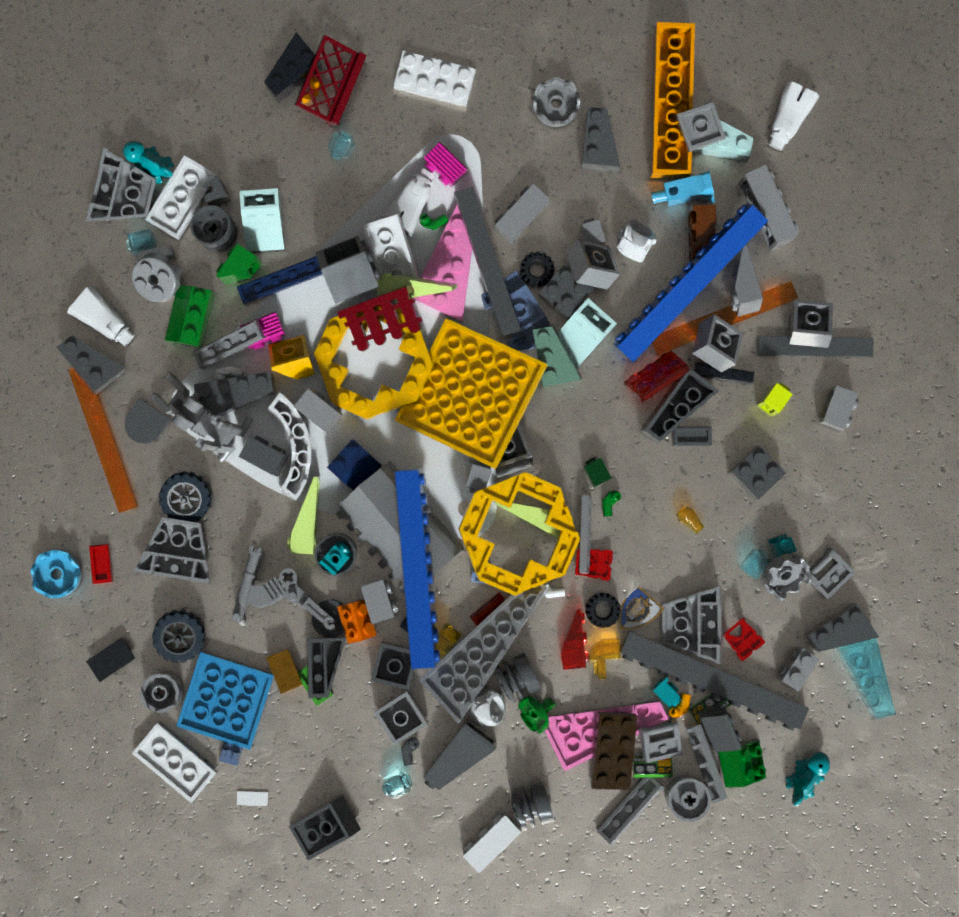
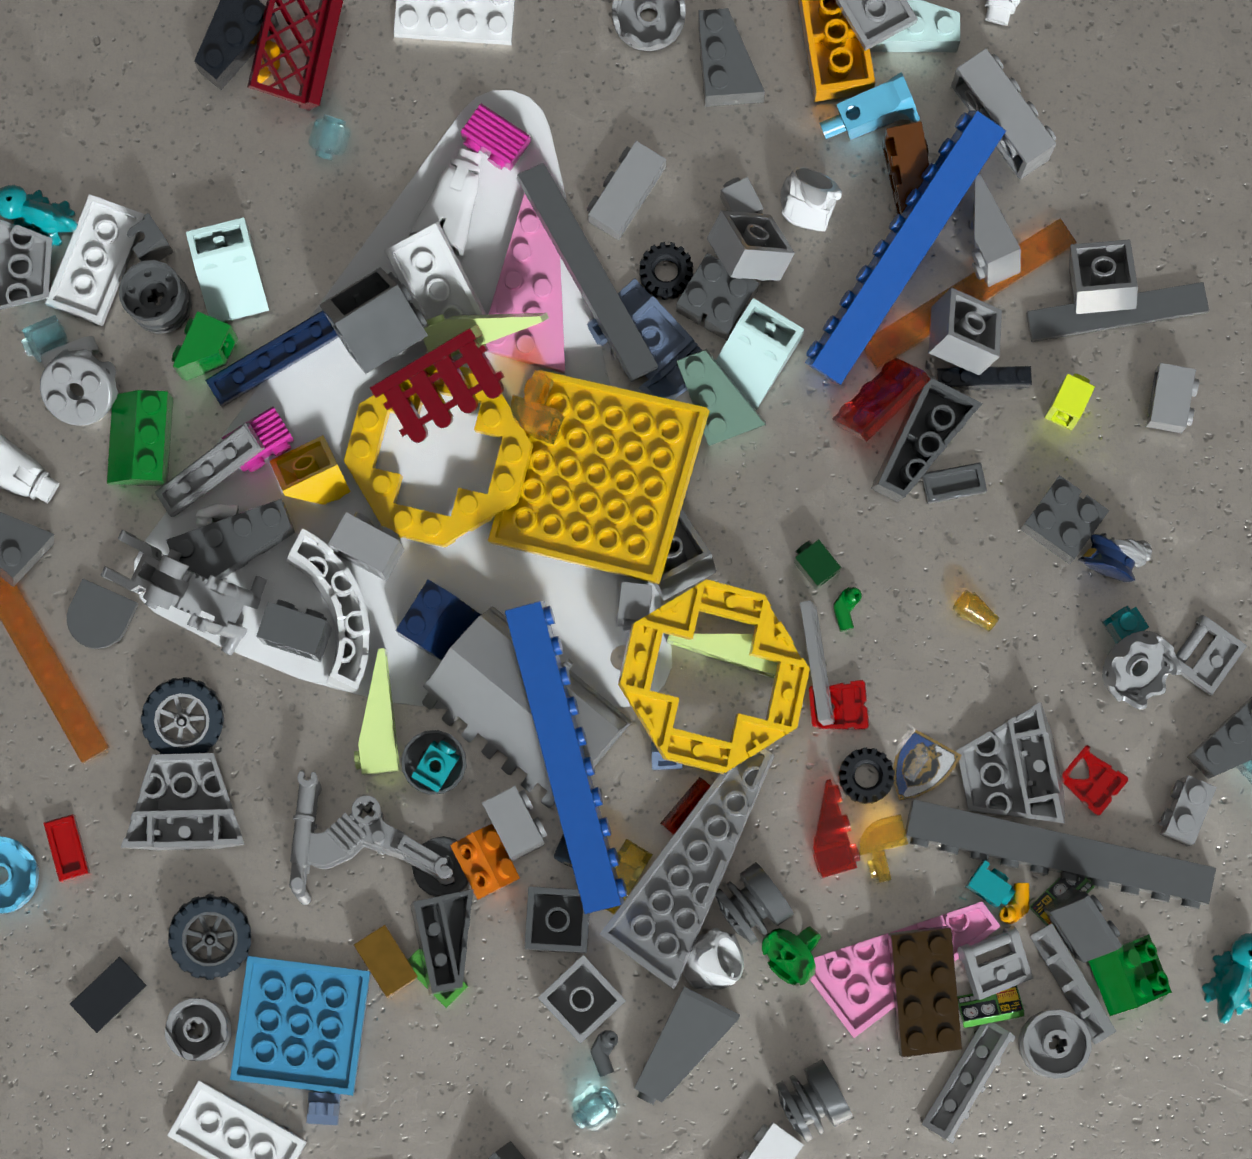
camera: 10 degrees left, 5 degrees down
green arm [419,213,448,230] -> none
white arm [544,582,565,598] -> none
clear light blue brick [738,549,771,580] -> none
none -> clear yellow brick [511,370,564,445]
none -> dark blue piece [1078,533,1152,582]

